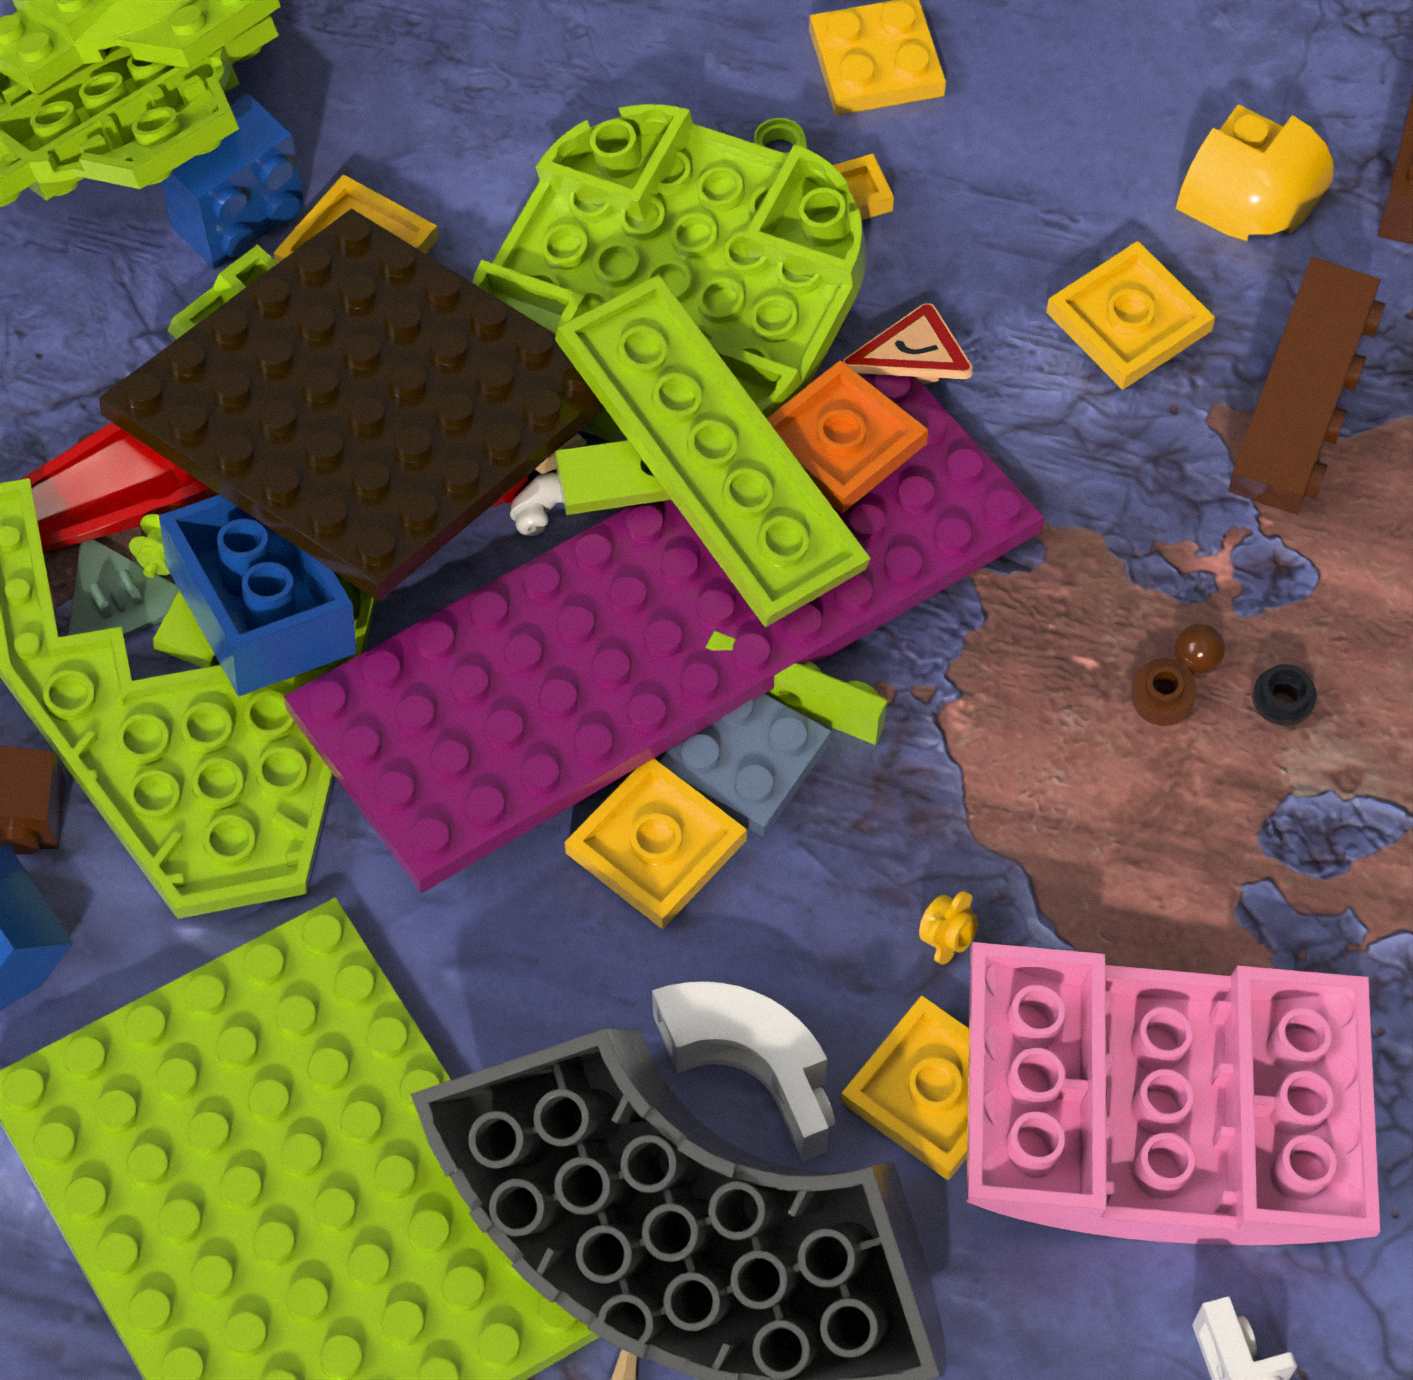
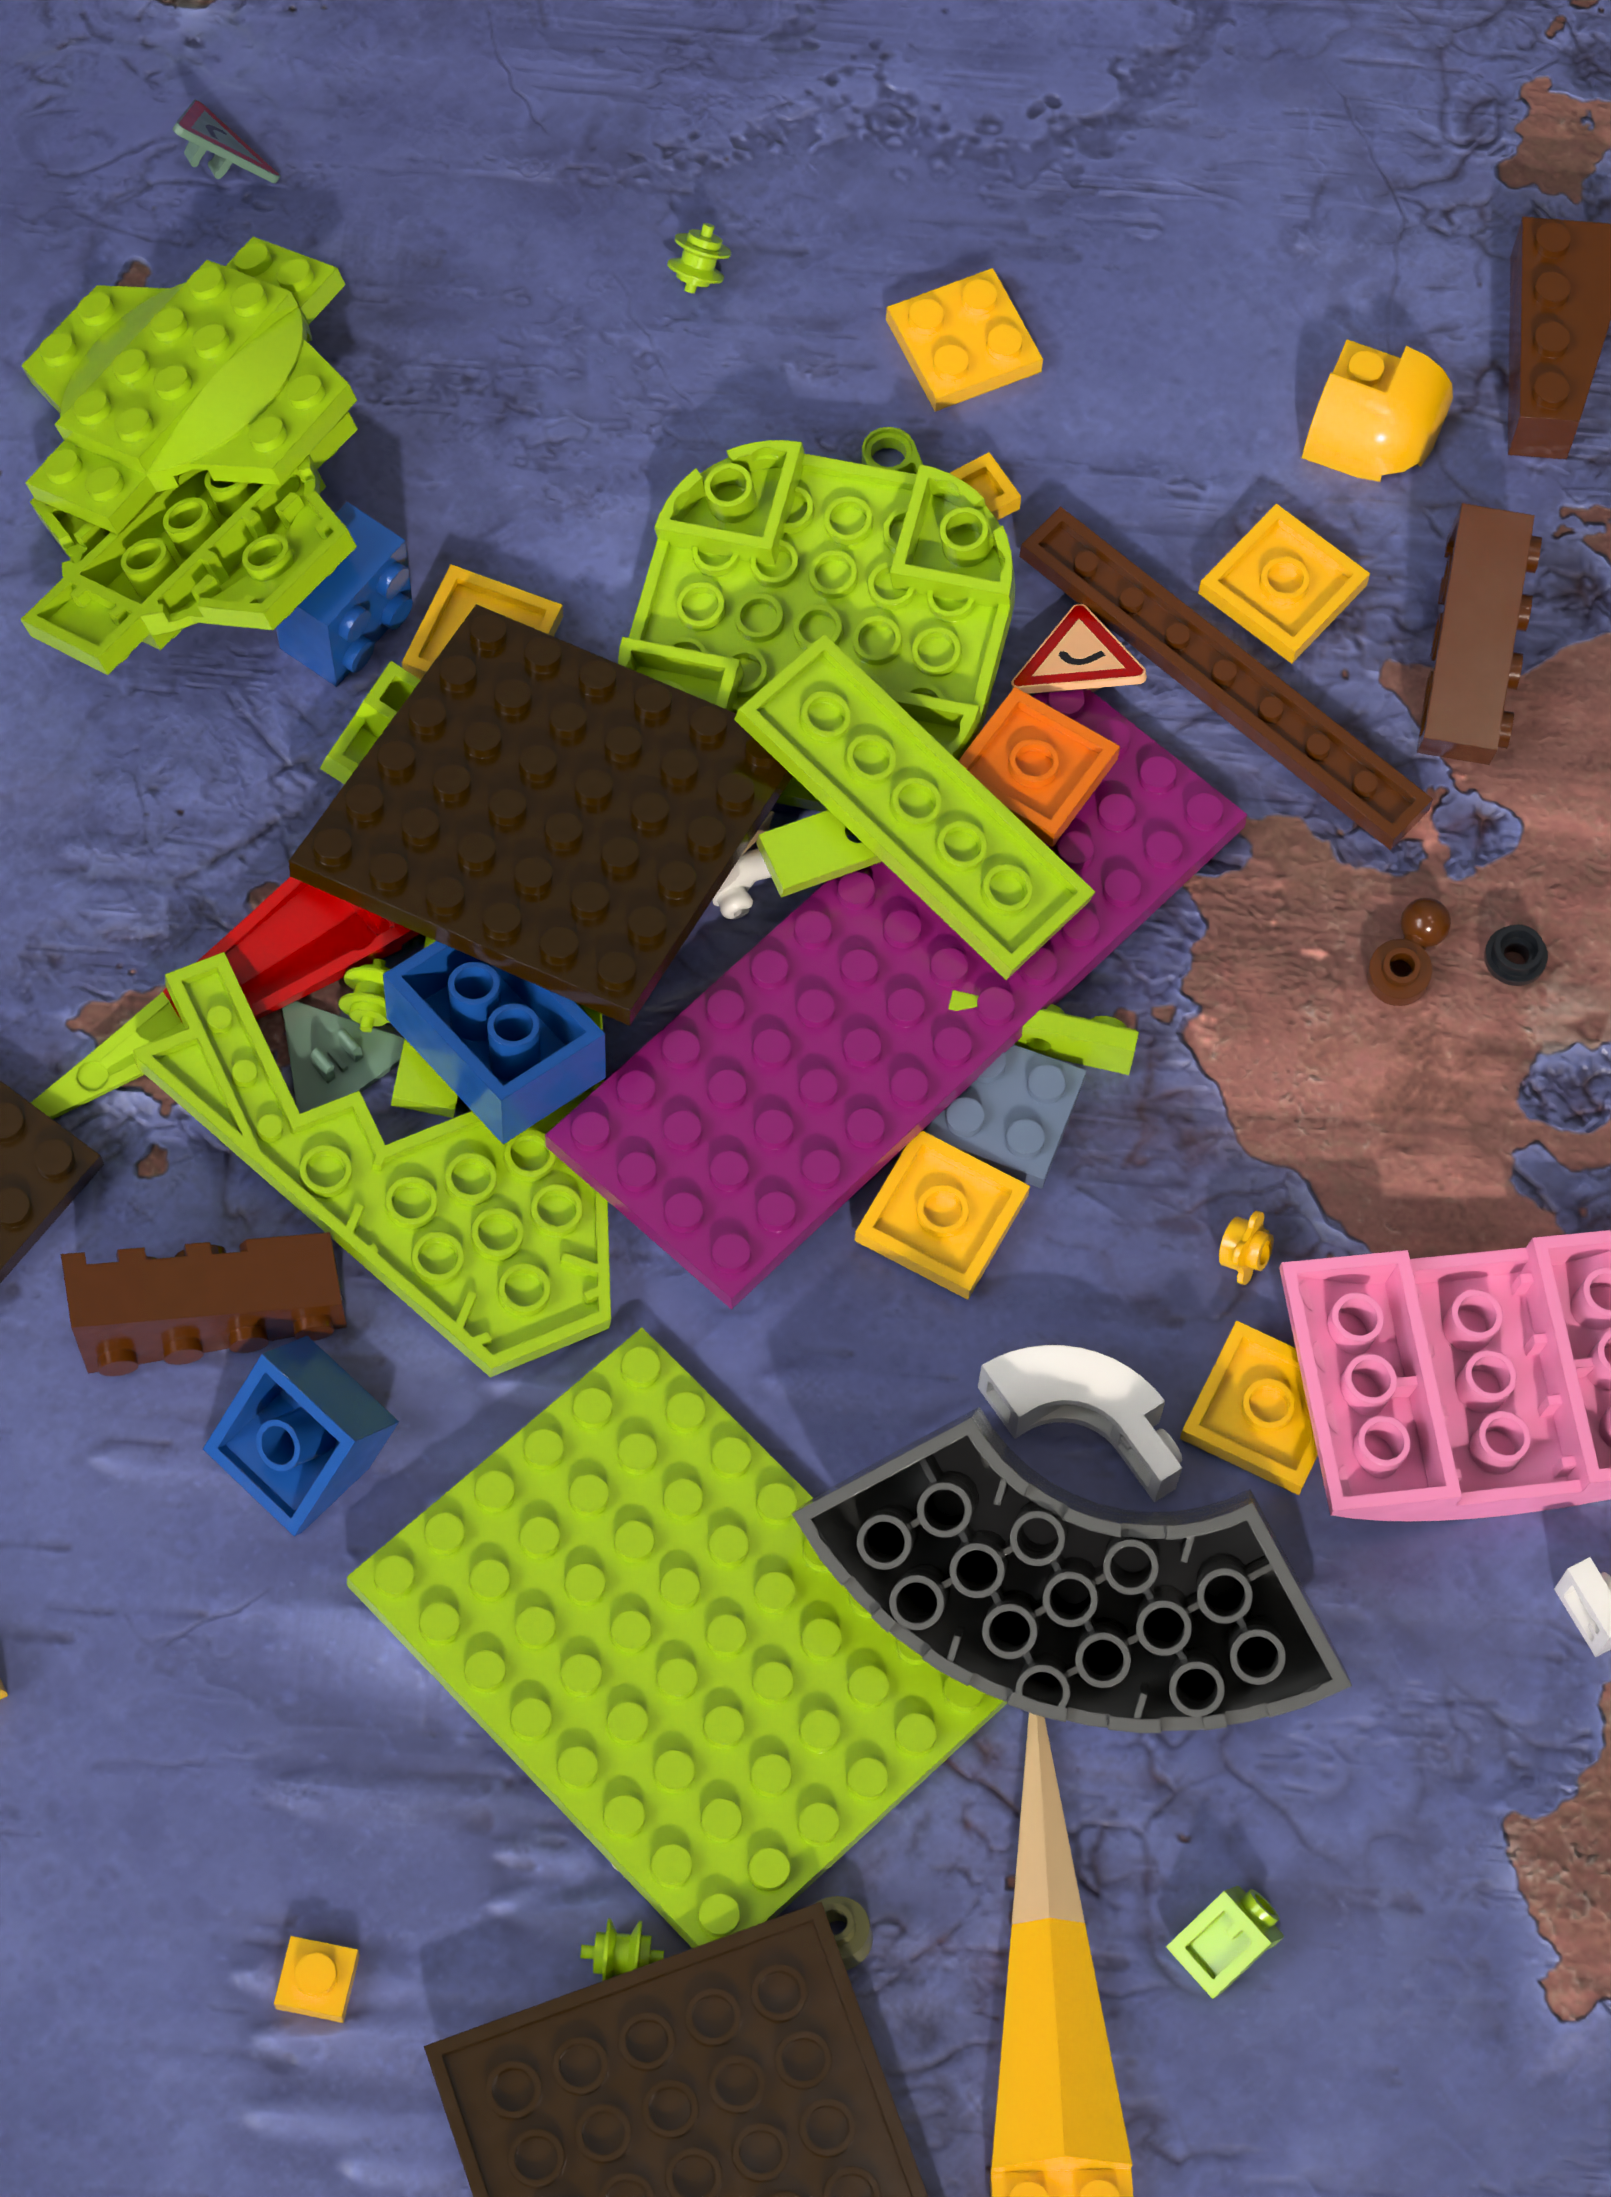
camera: 15 degrees left, 5 degrees up
none -> reddish brown plate [1019,506,1433,850]

